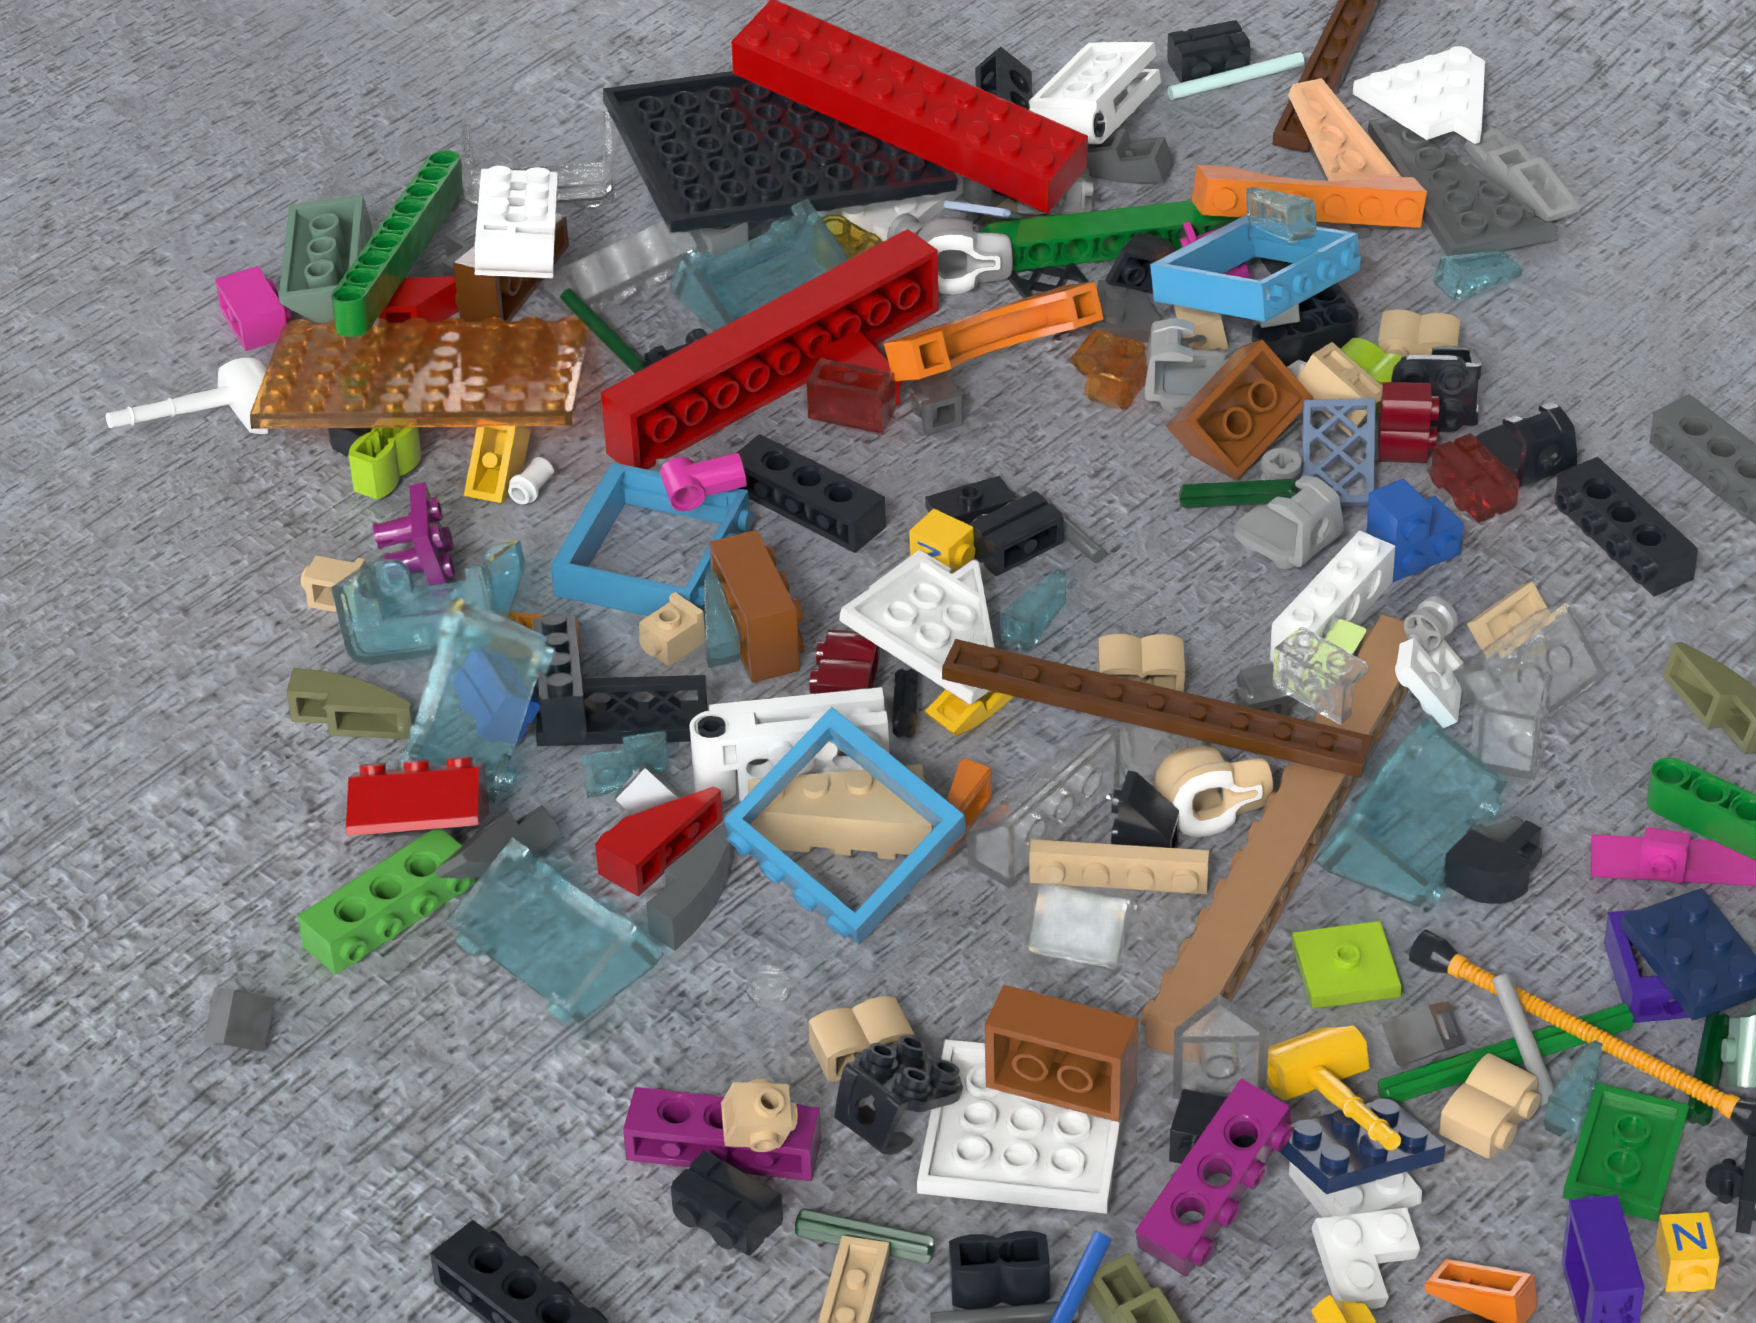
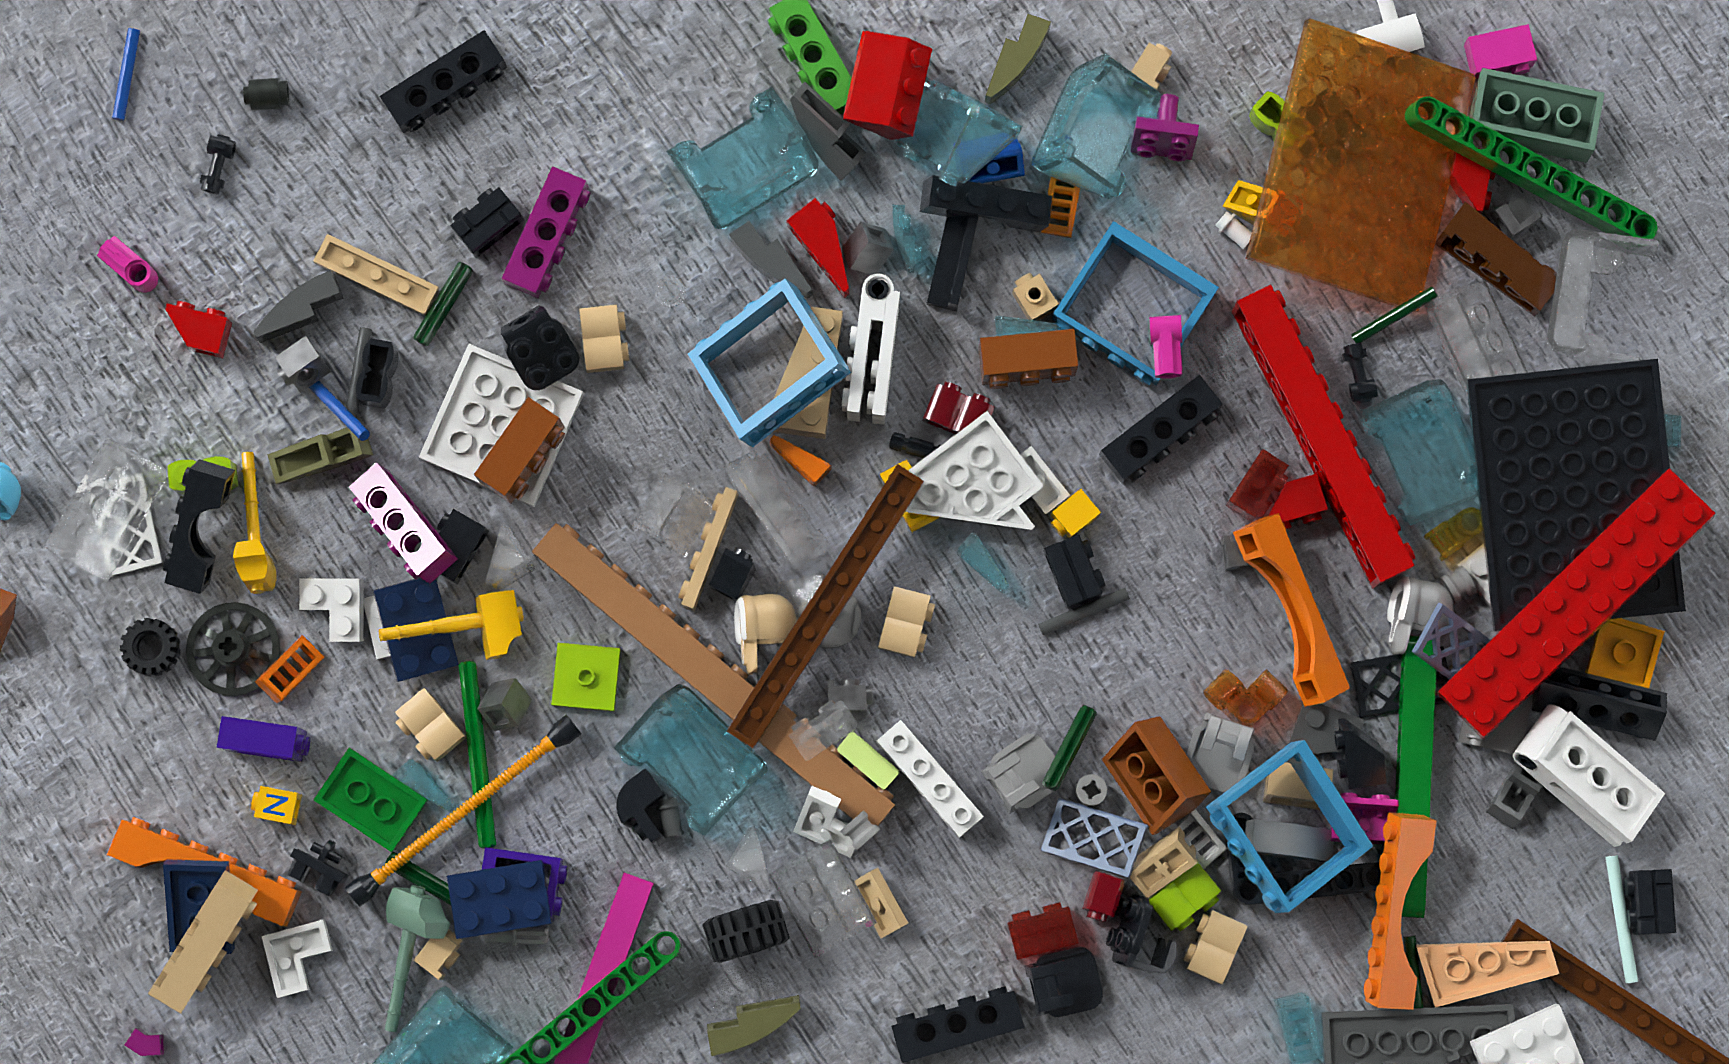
camera: 105 degrees right, 40 degrees up
white hinge [475,166,557,278] -> none
tan brick [721,1079,798,1152] -> none
black plate [925,476,1014,524] -> none
clear light blue slope [1246,187,1317,243] -> none
blue brick [1366,478,1464,582] -> none
light grey bar [1492,974,1559,1108] -> none
dark pink bracket [1638,827,1690,884] -> none
none -> black tyre [702,900,790,963]

